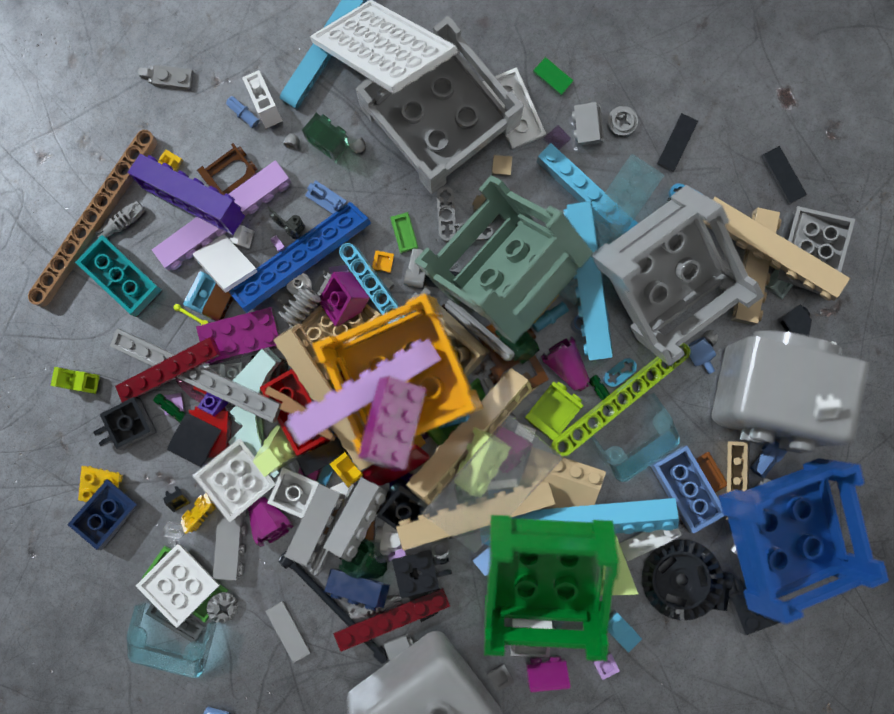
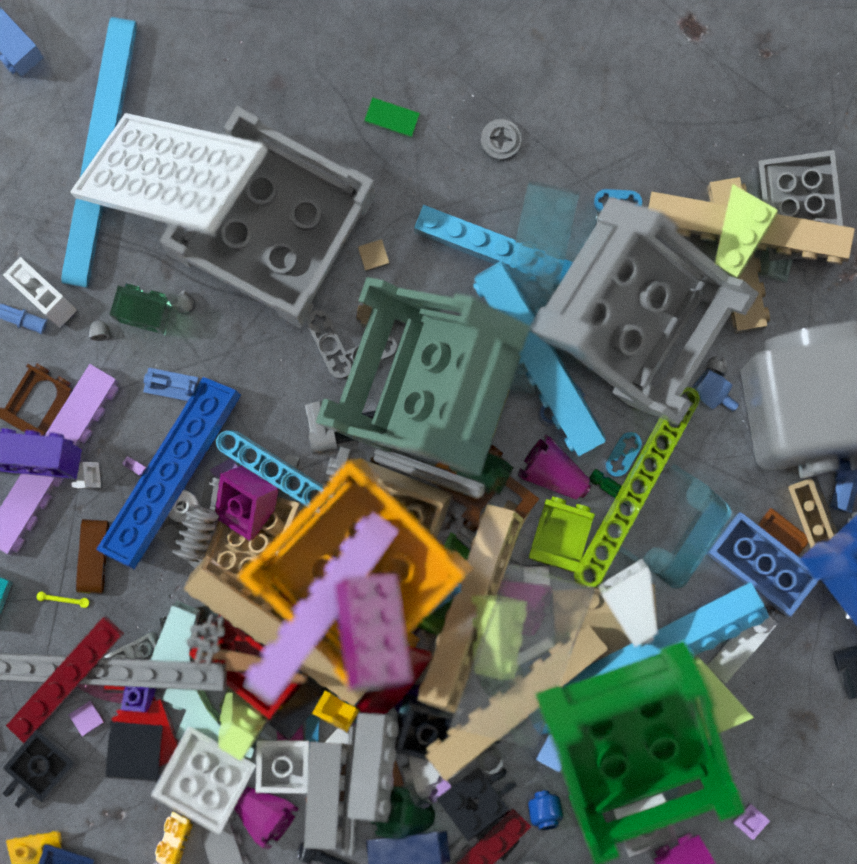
camera: 20 degrees left, 0 degrees up
dark green axle [153,393,185,423] -> none
black tile [163,486,190,513] -> none
medium azure slope [183,271,216,314] -> none
white tile [193,234,257,293] -> none
magenta brick [196,307,280,365] -> none
pearl dark grey hinge [267,206,305,239] -> none
light orange plate [372,250,394,274] -> none
bright green tile [390,212,419,254] -> none
white tile [482,67,547,150] -> none
medium azure pin [532,302,569,332] -> none
clear purple plate [544,125,571,150] -> none
light grey brick [572,102,604,146] -> none
medium azure slope [608,610,642,653] -> none
black gear [642,539,724,621] -> none
black tile [657,113,698,172] -> none
black tile [762,146,807,204] -> none
black slope [777,304,812,336] -> none
none -> light grey piece [186,614,224,671]
none -> blue head [528,790,564,831]
none -> white slope [598,559,657,647]
none -> yellowish green wedge [715,184,778,279]

